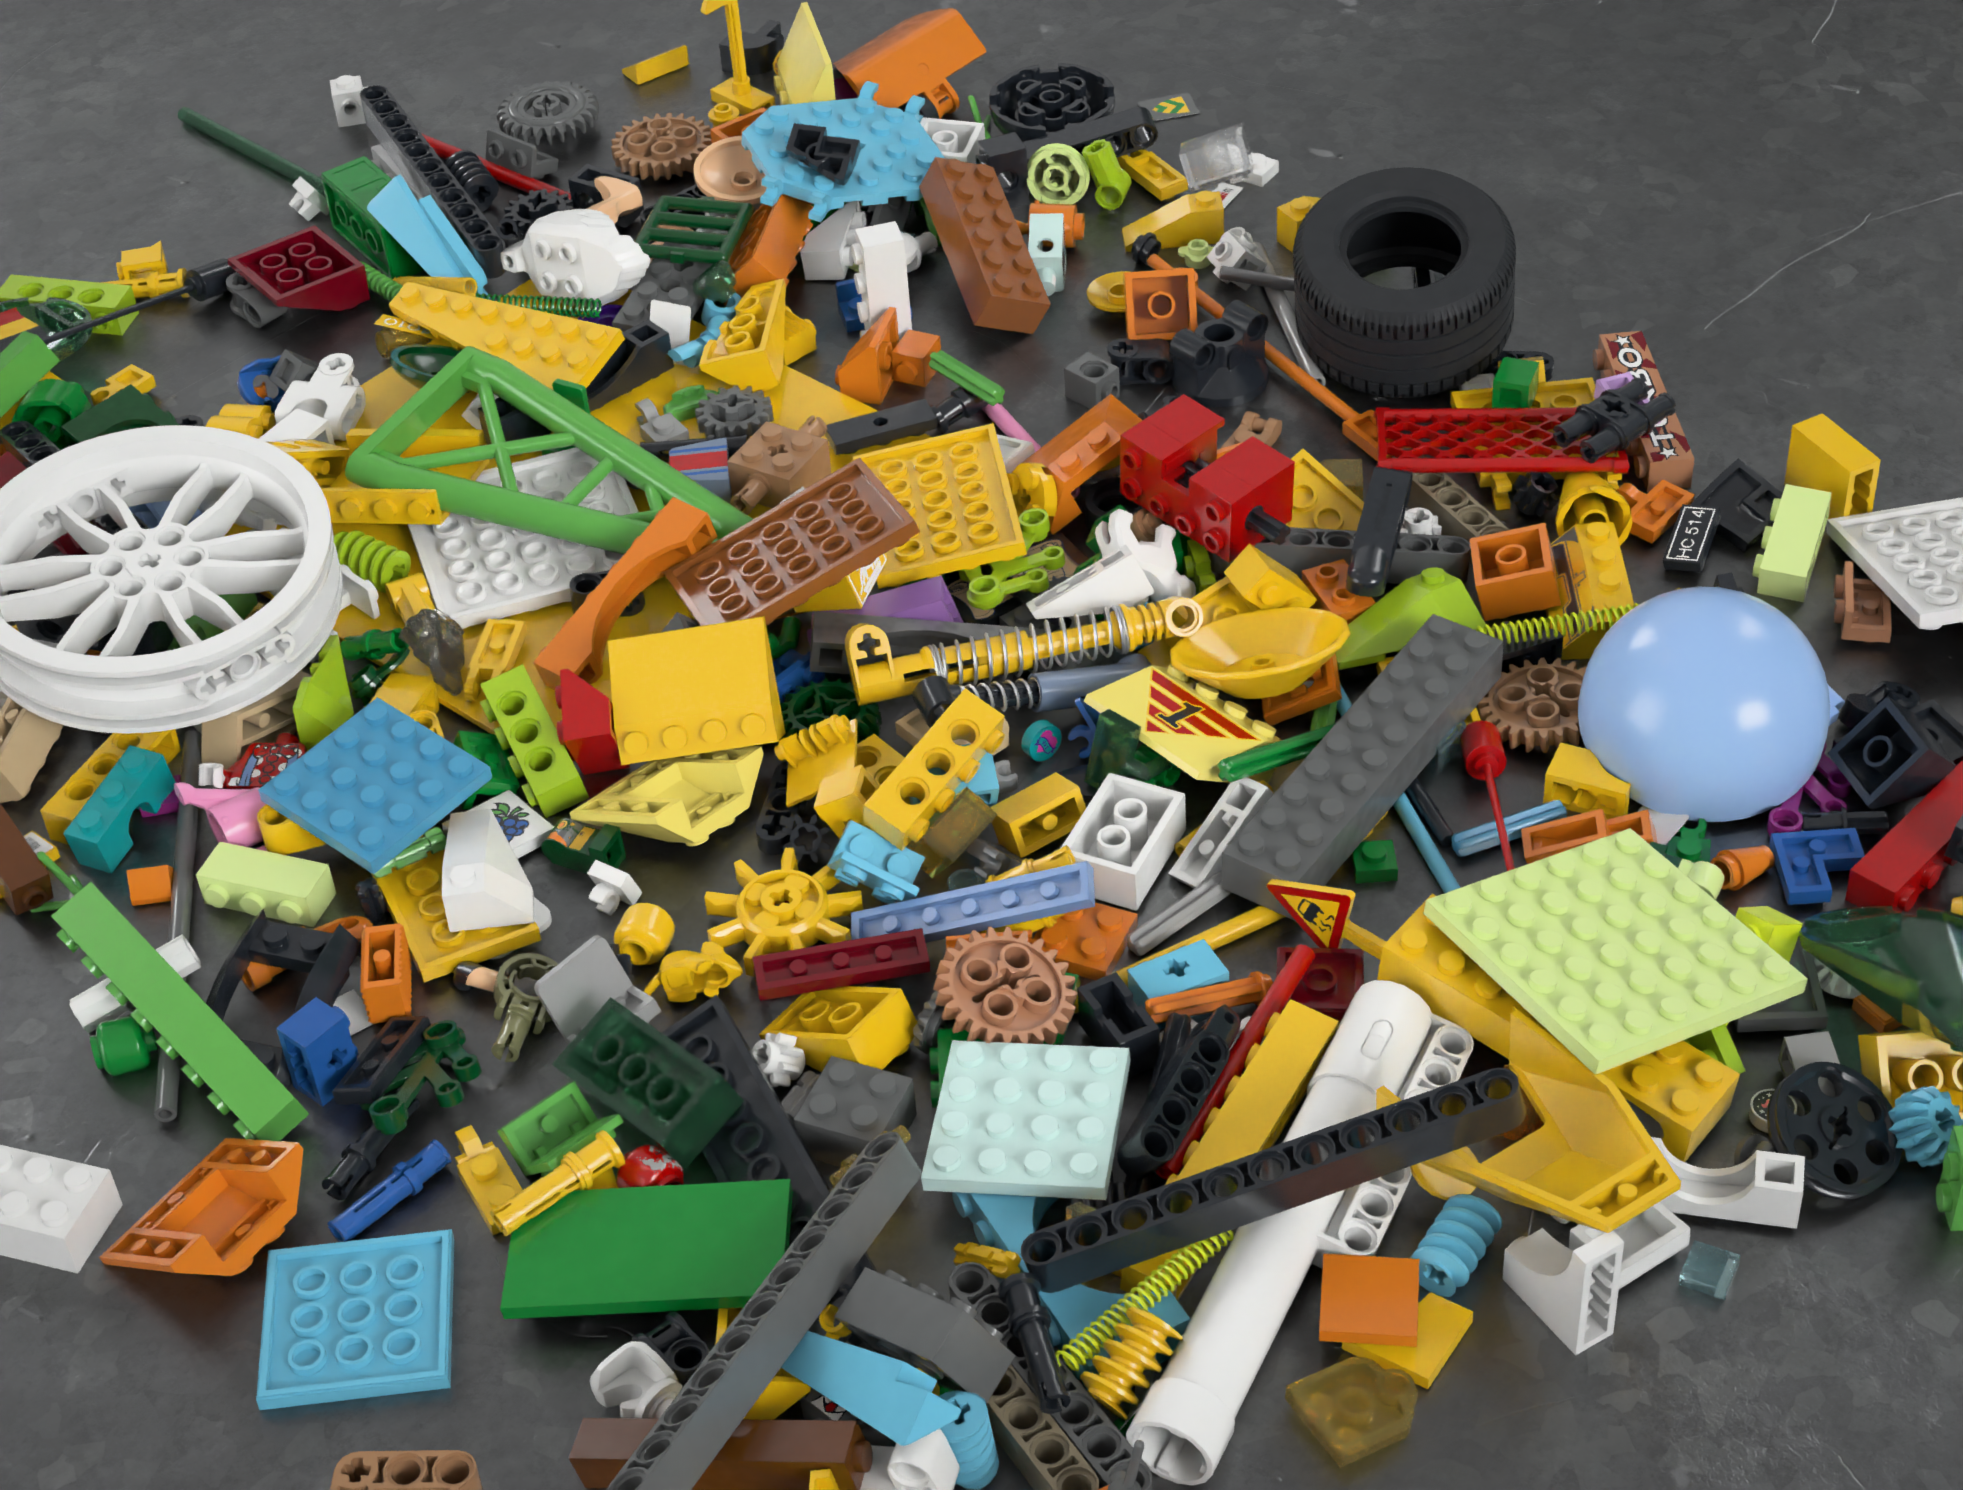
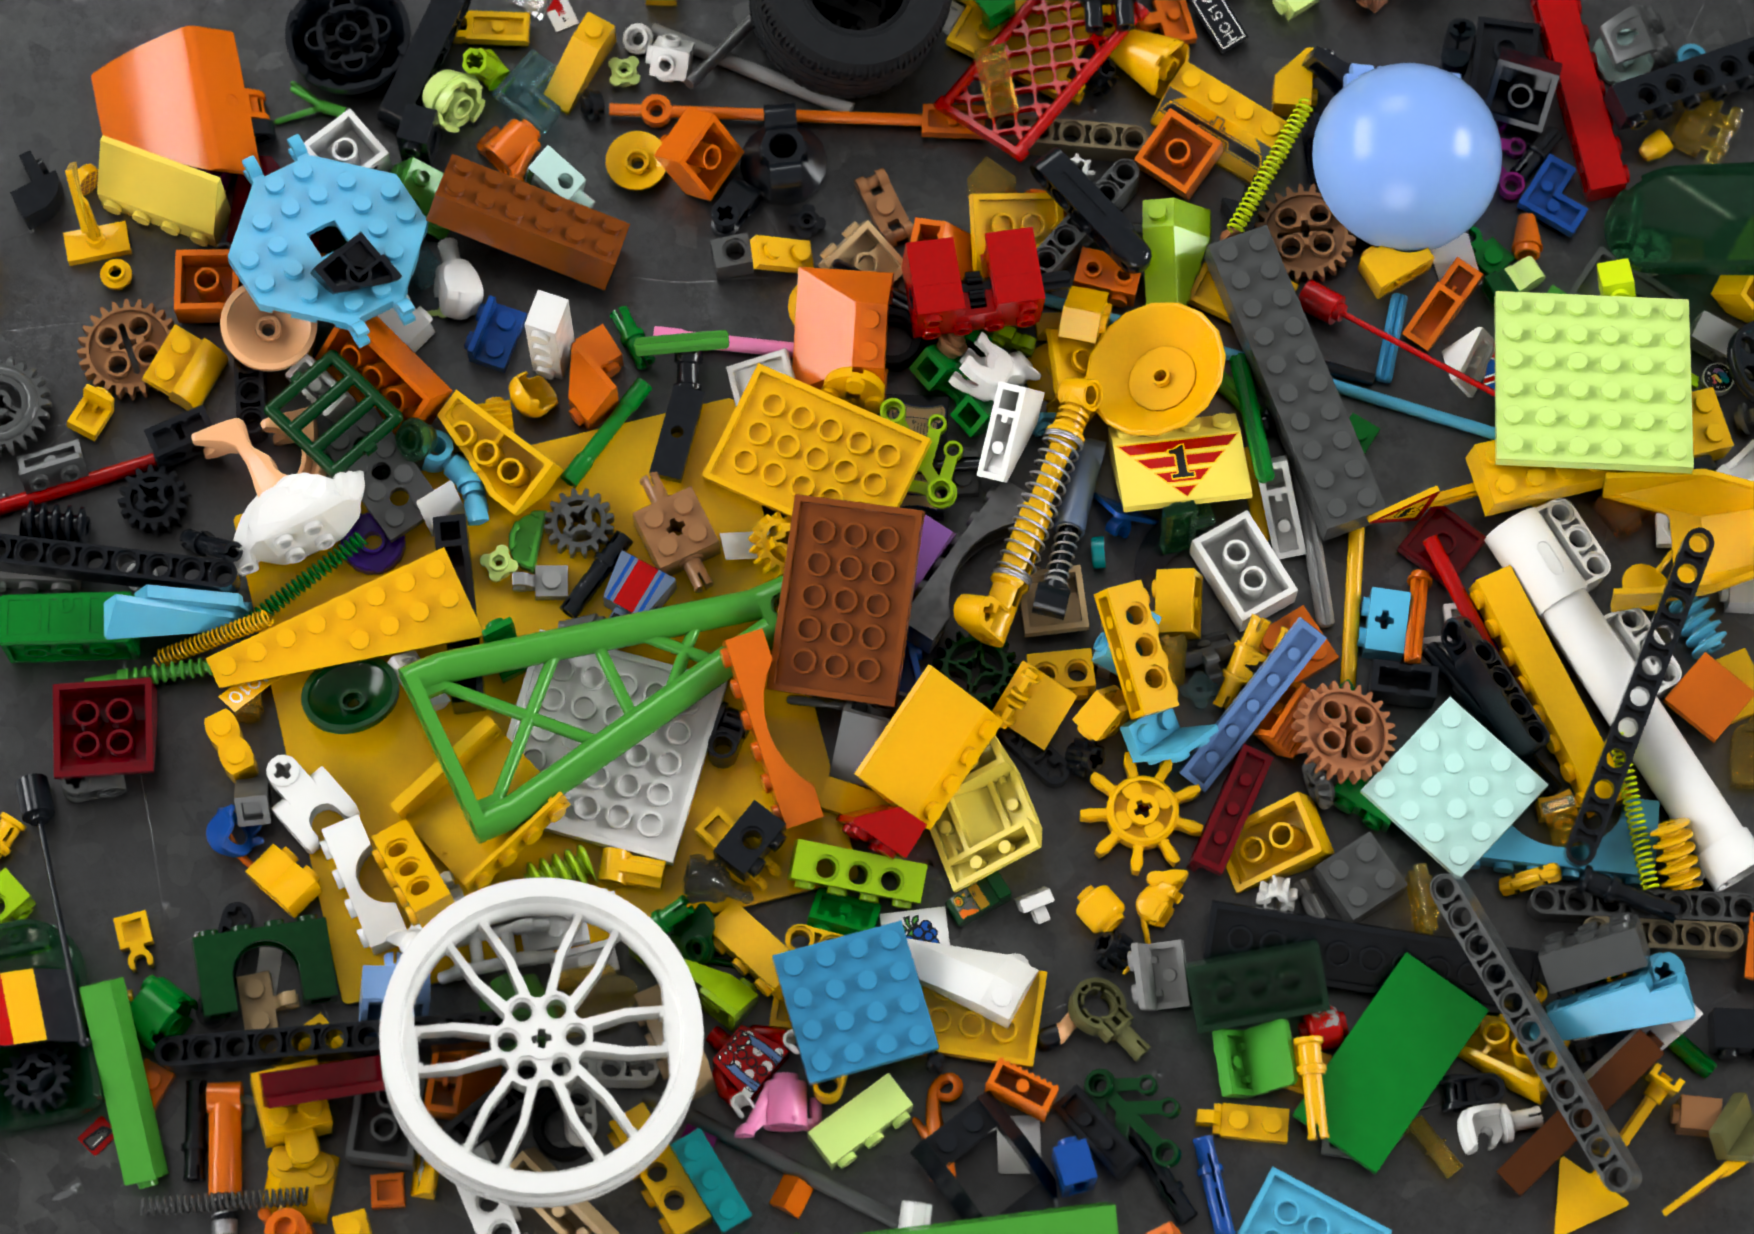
camera: 60 degrees left, 30 degrees up
none -> yellow bracket [67,384,115,441]
none -> yellow brick [142,324,229,411]
none -> yellow brick [204,708,259,783]
none -> yellowish green plate [480,545,518,582]
none -> clear light blue brick [492,49,561,134]
none -> yellow hair [508,371,558,418]
none -> green piece [560,378,652,488]
none -> green pin [610,306,656,369]
none -> black brick [713,800,787,882]
none -> yellow plate [750,235,814,273]
none -> clear yellow slope [974,43,1019,118]
none -> clear yellow axle [1409,1115,1464,1179]

